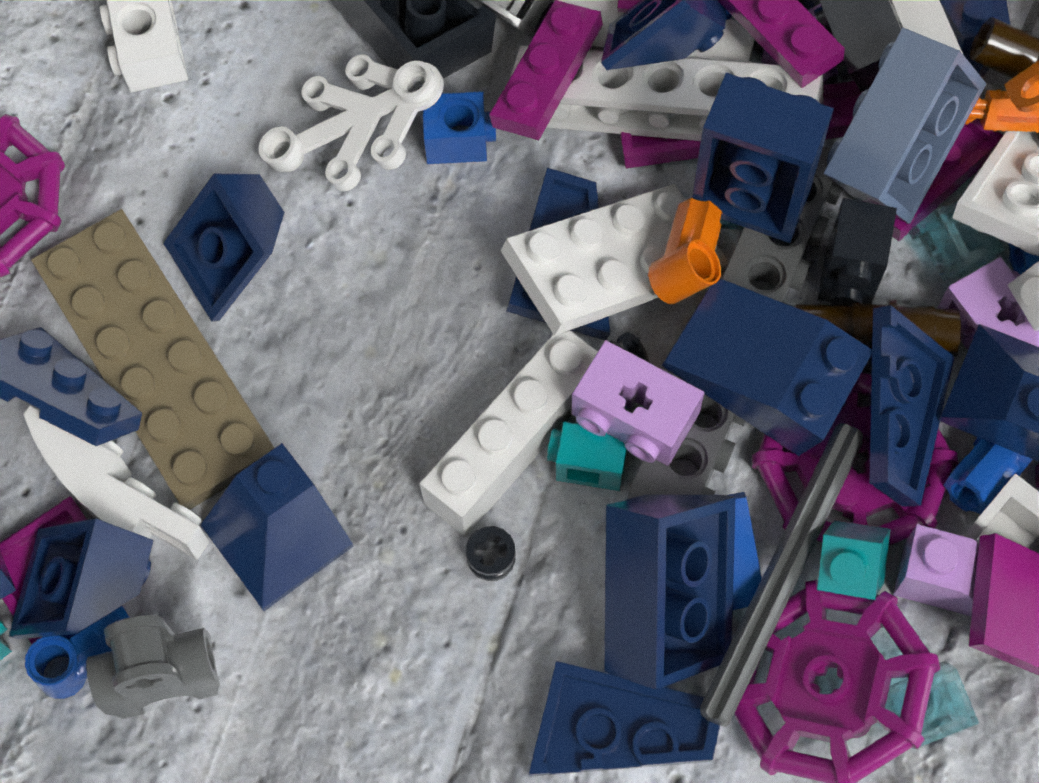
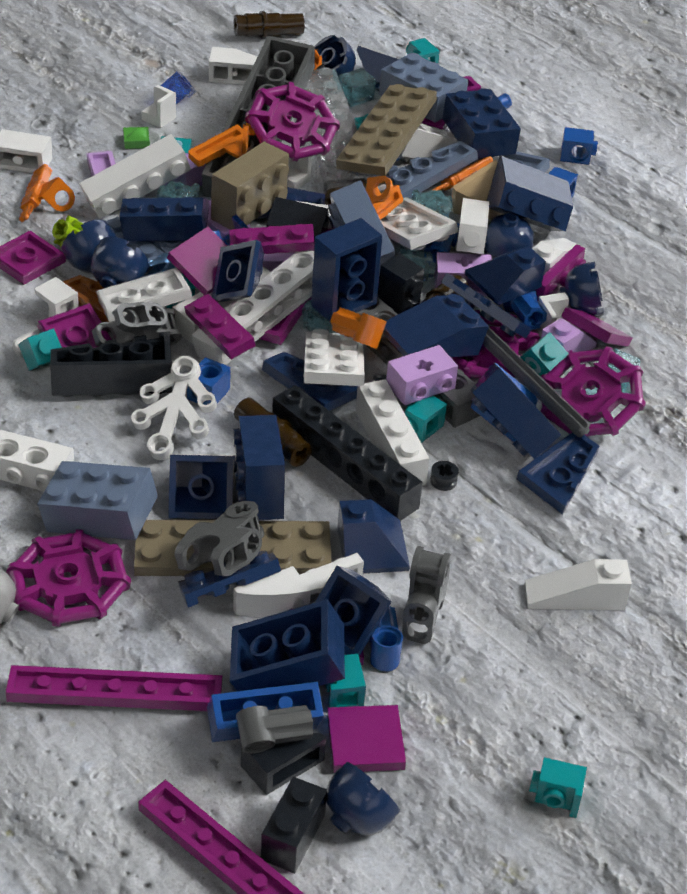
camera: 65 degrees left, 25 degrees down
none -> sand blue brick [37,461,158,540]
none -> dark grey piece [174,501,264,576]
none -> dark blue brick [233,415,285,520]
none -> dark brown piece [234,397,312,467]
none -> black brick [272,385,423,521]

